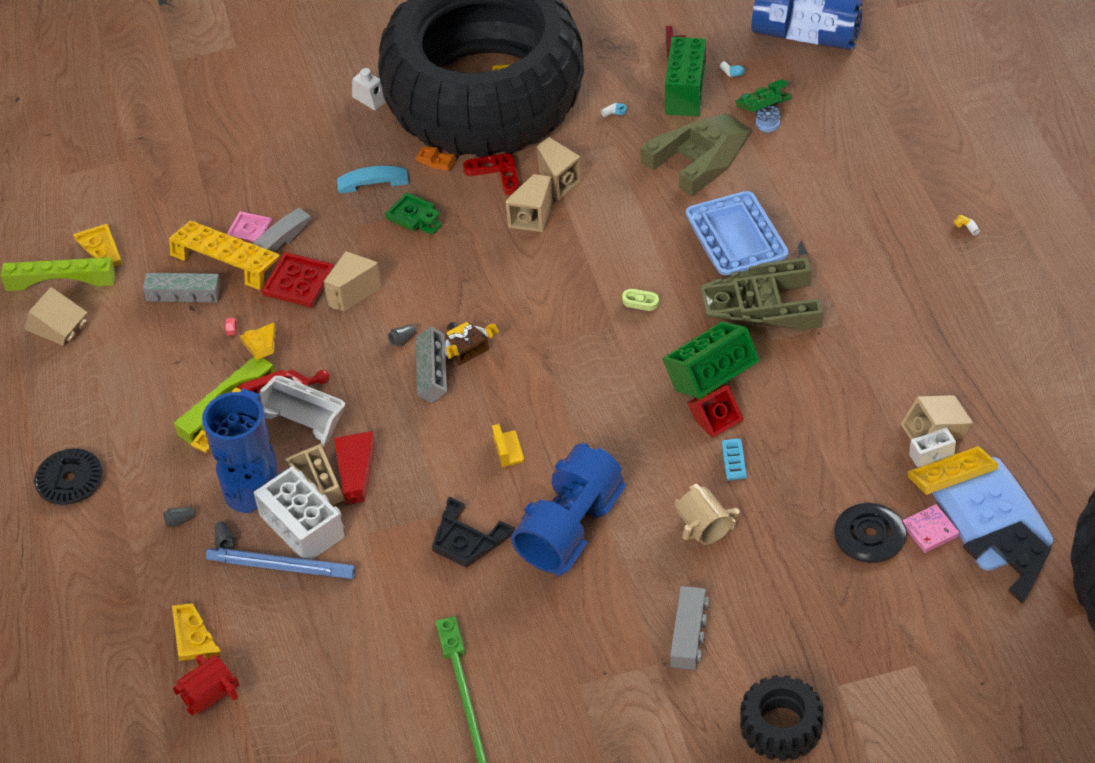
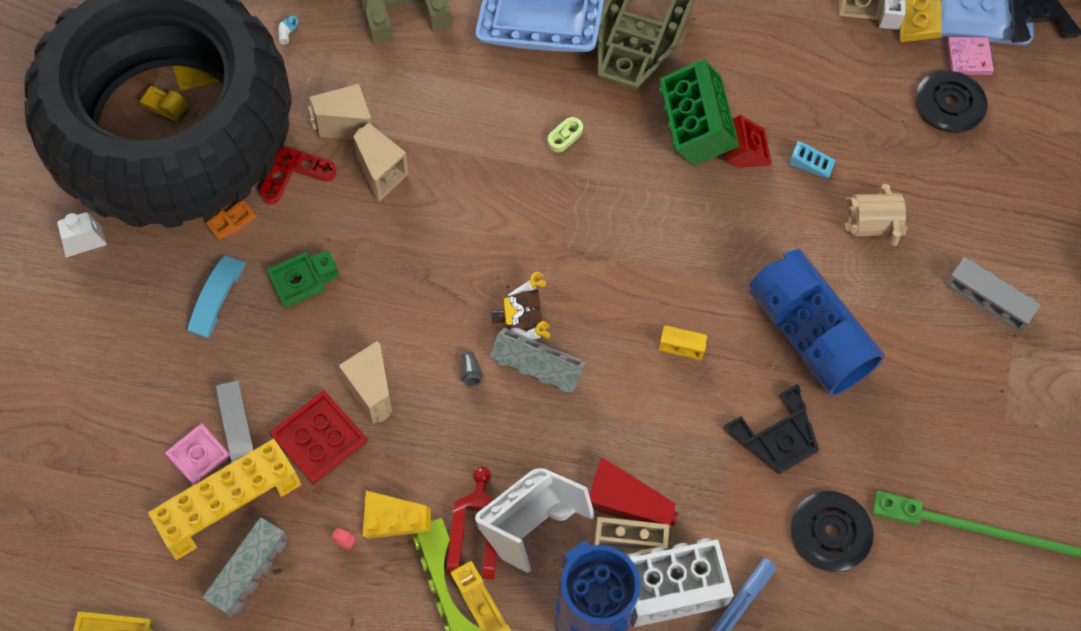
camera: 70 degrees left, 15 degrees up
none -> black piece [791,491,874,572]

